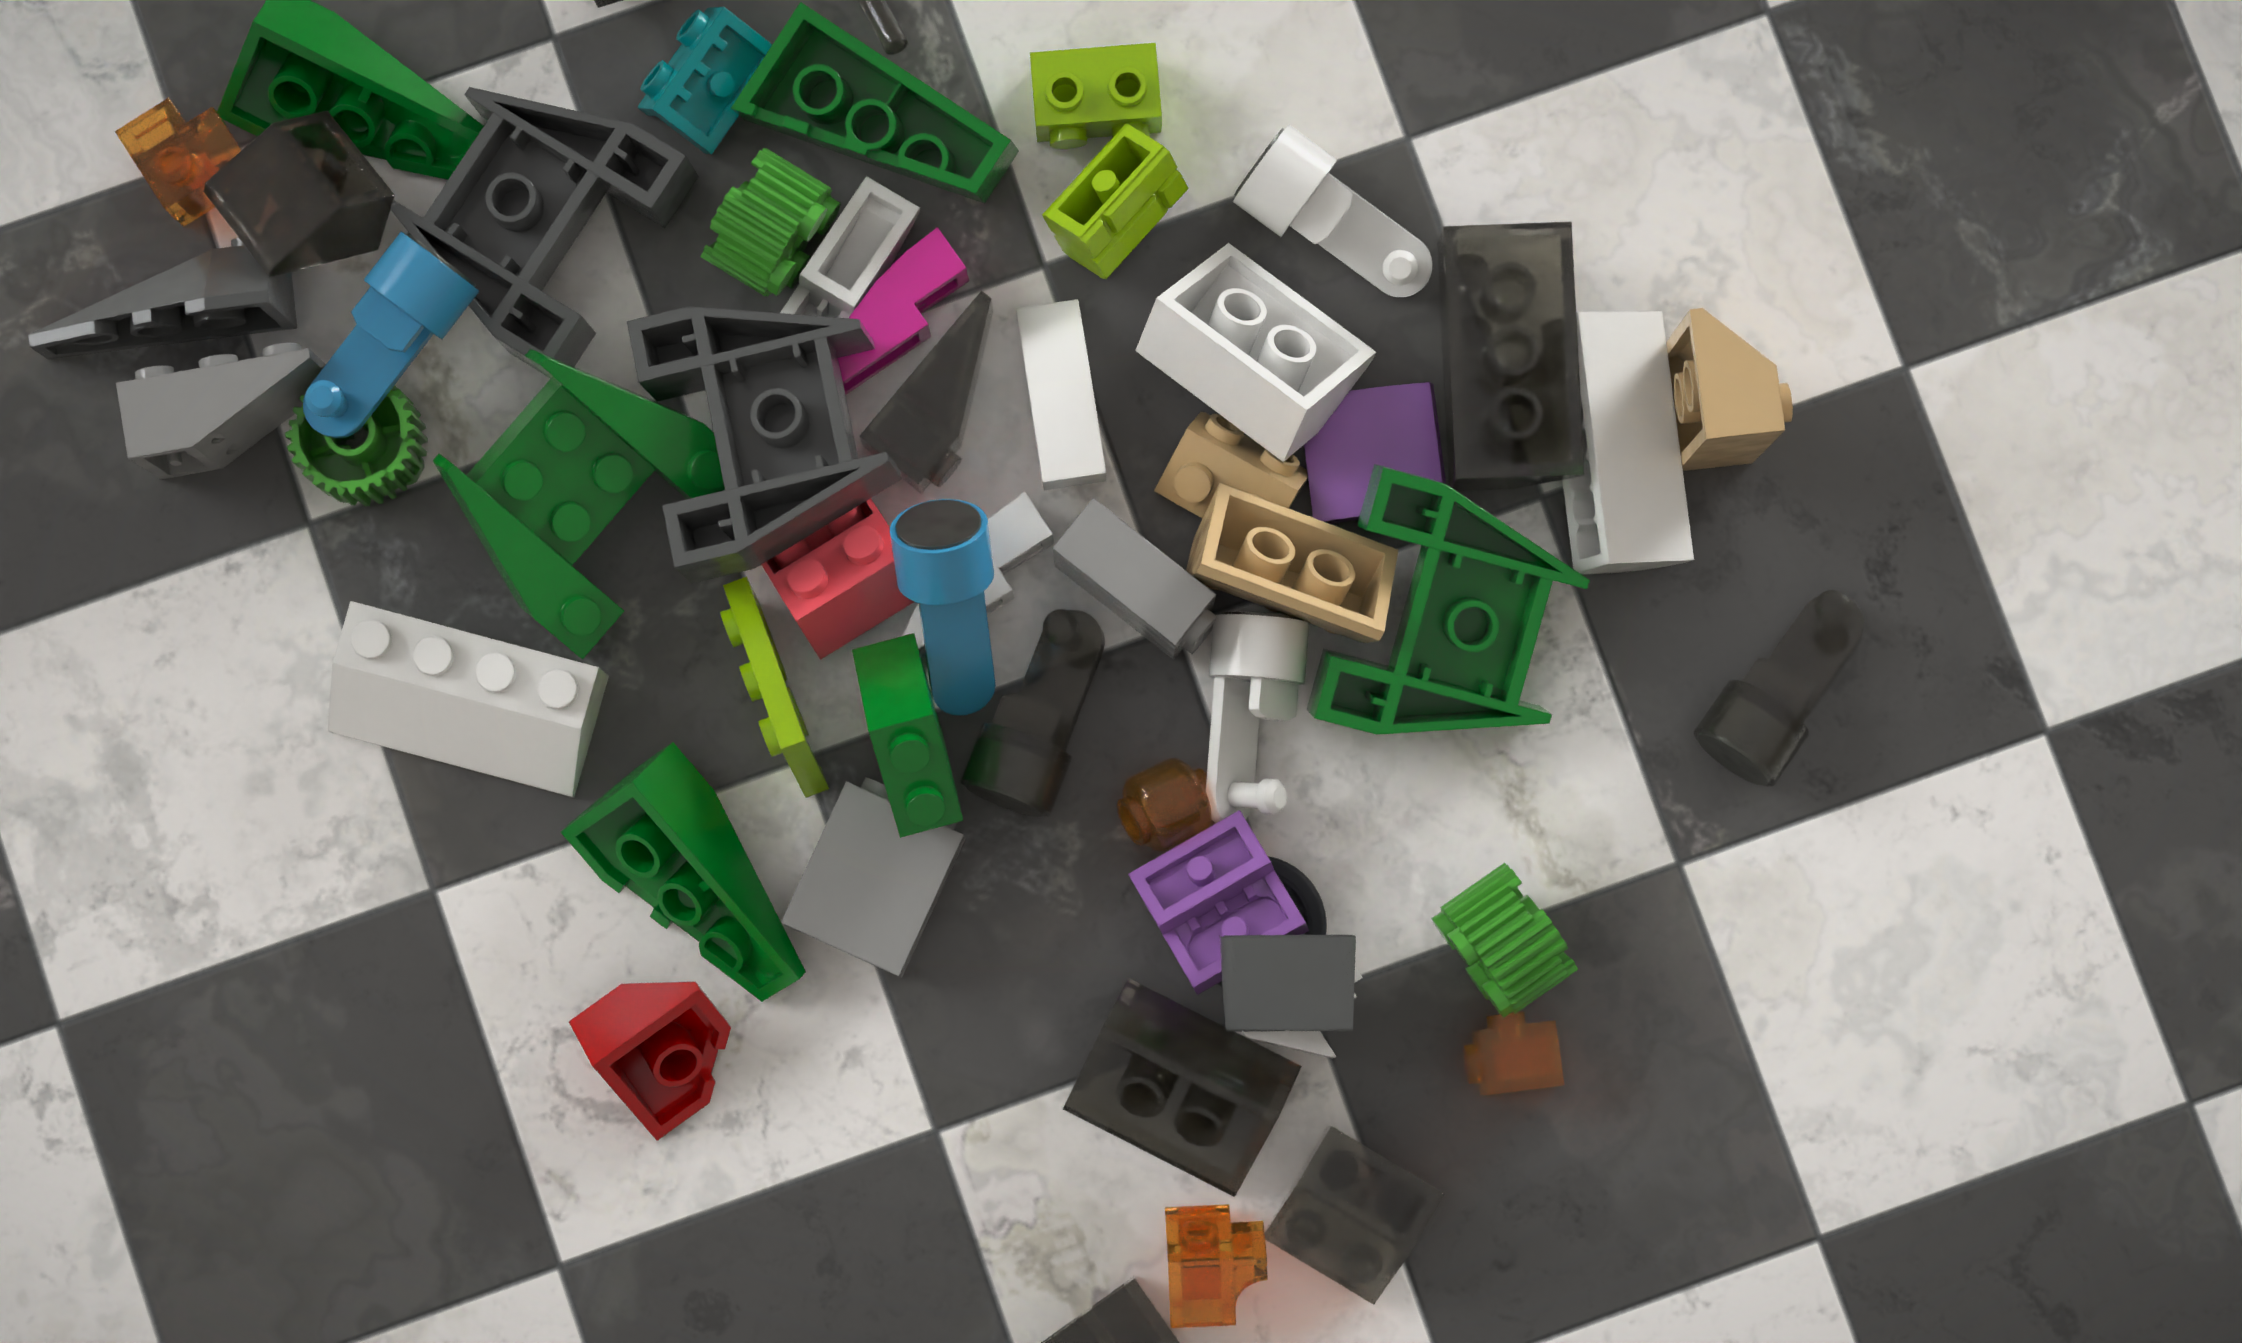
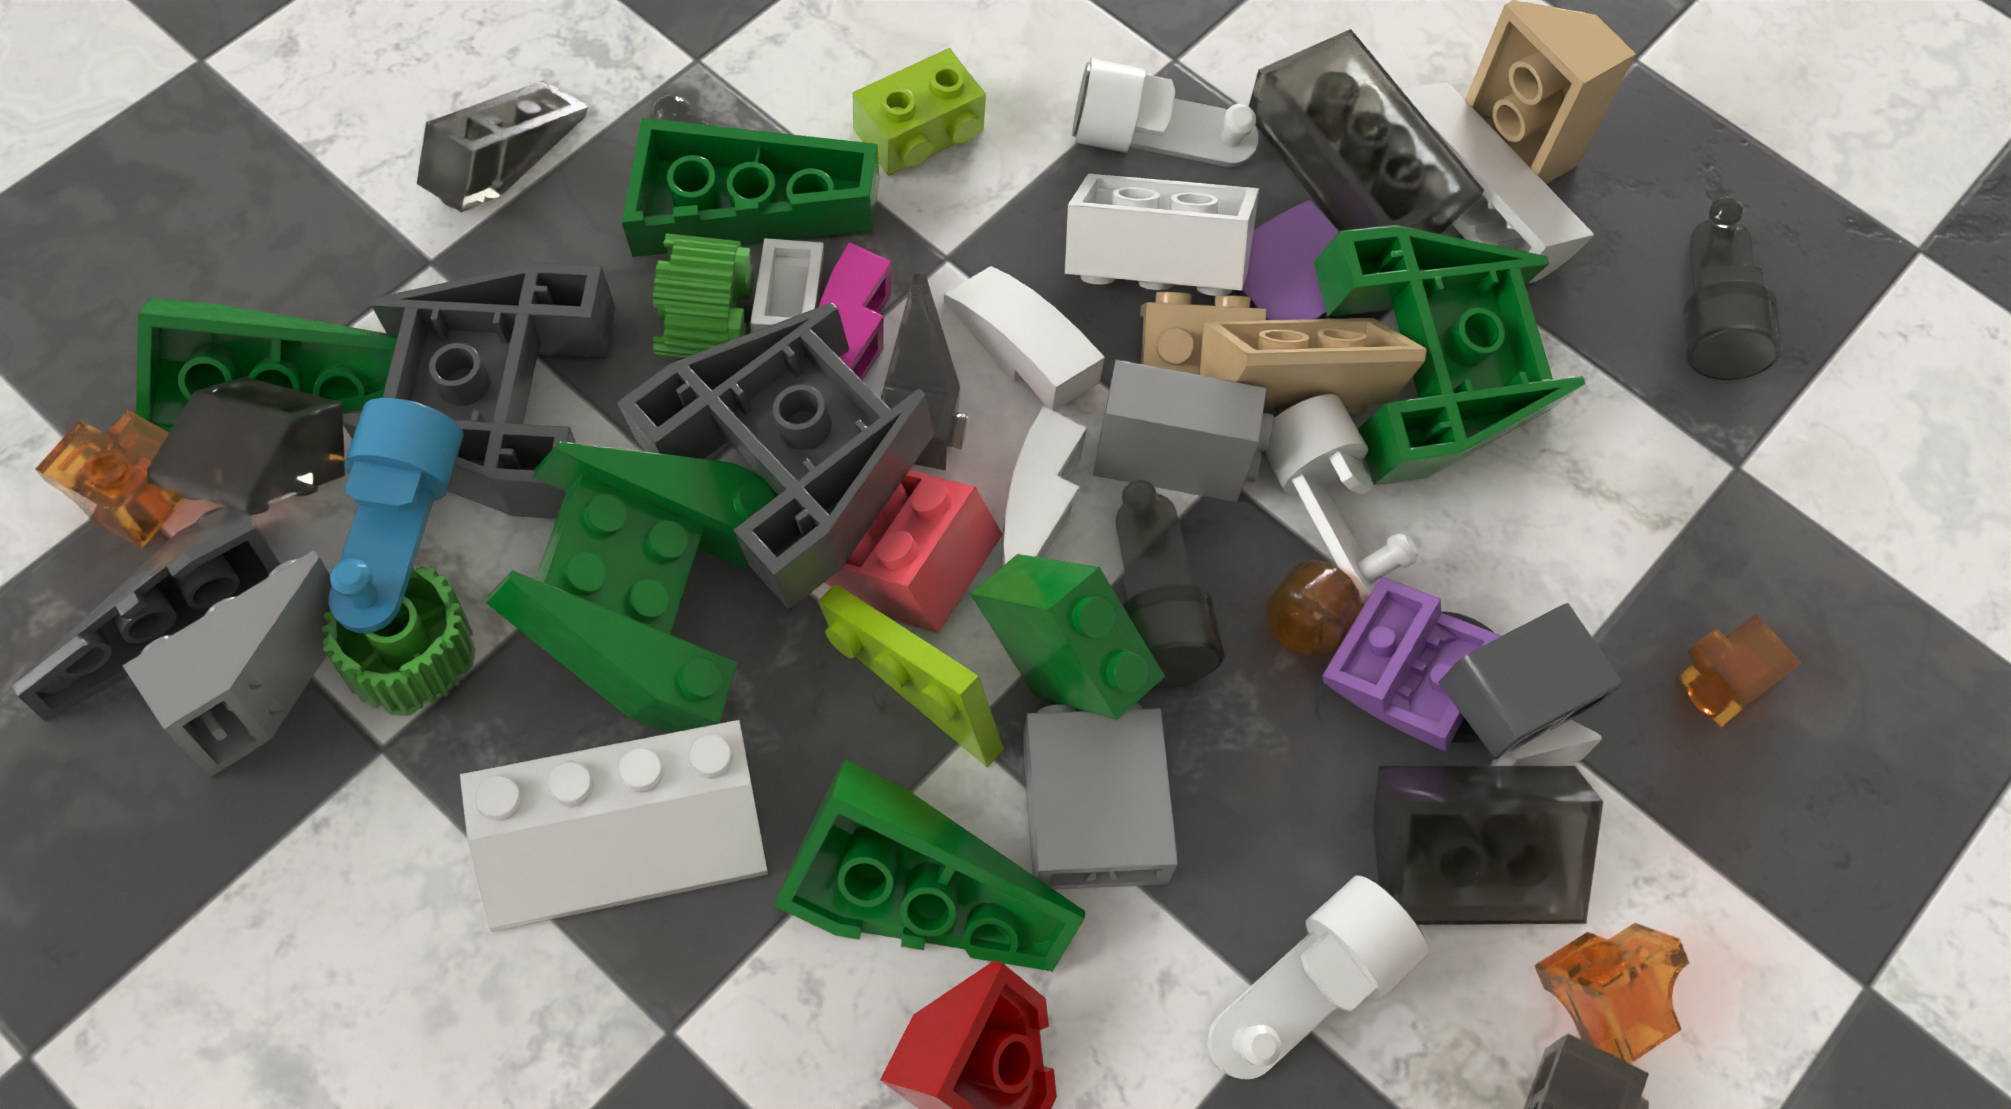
camera: 35 degrees left, 20 degrees down
teal bracket [637,7,772,154] -> none
dark azure piece [890,499,996,715] -> none
lime brick [1042,124,1189,279] -> none
clear smoke slope [1262,1125,1445,1305] -> none
bright green brick [1431,863,1578,1018] -> none
none -> white piece [1208,875,1429,1079]

